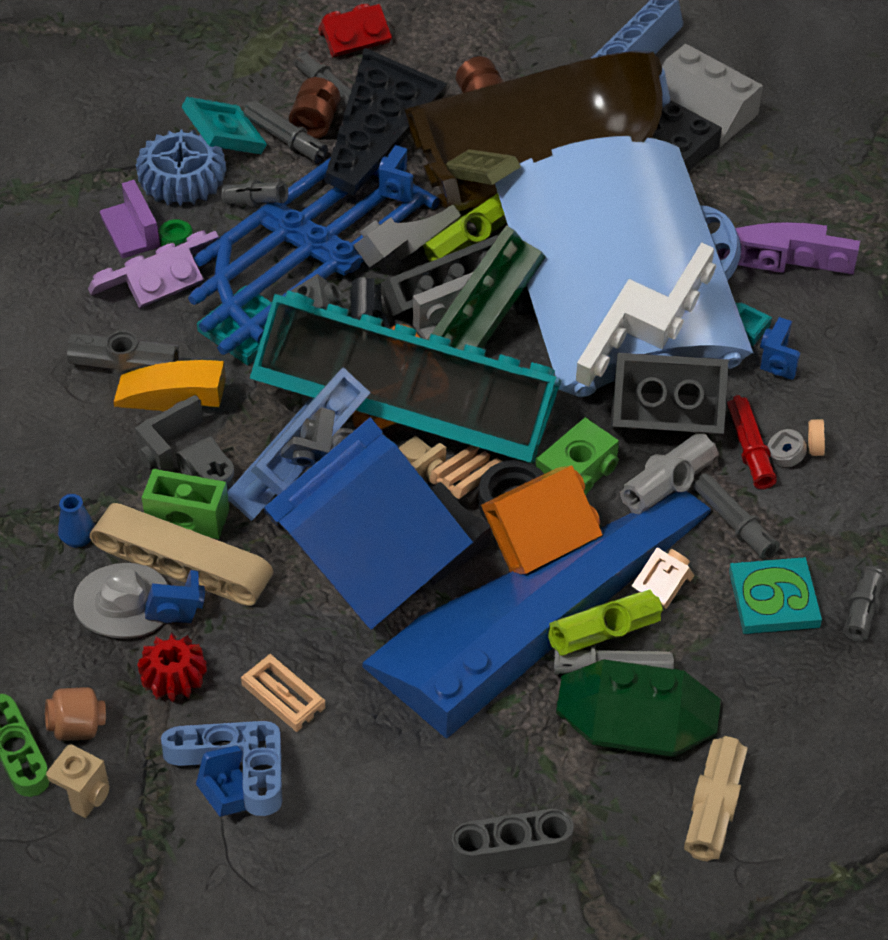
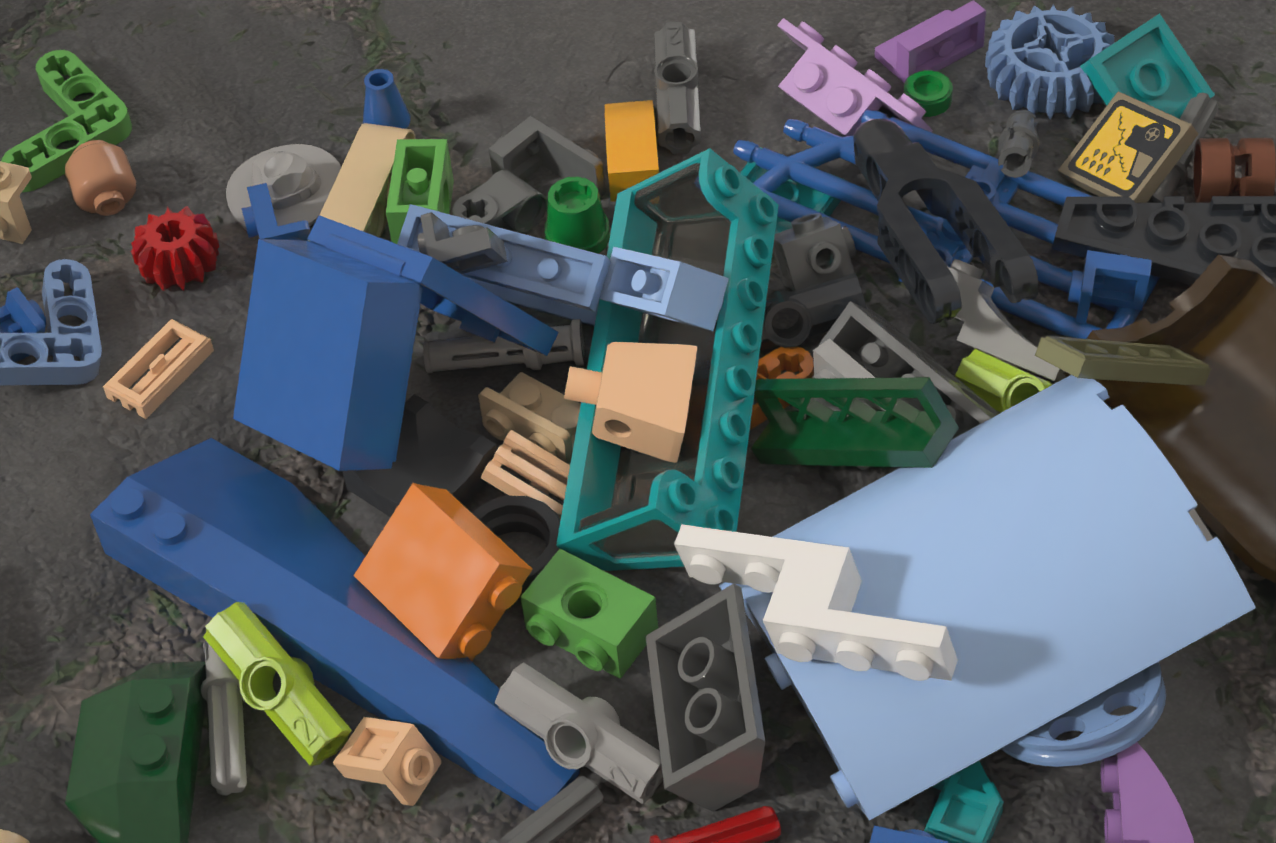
camera: 85 degrees right, 0 degrees up
none -> green piece [545,177,610,254]
none -> light nougat torso [564,342,697,463]
none -> light blue brick [600,247,729,331]
none -> black piece [853,119,1039,324]
none -> tile [1058,91,1198,203]

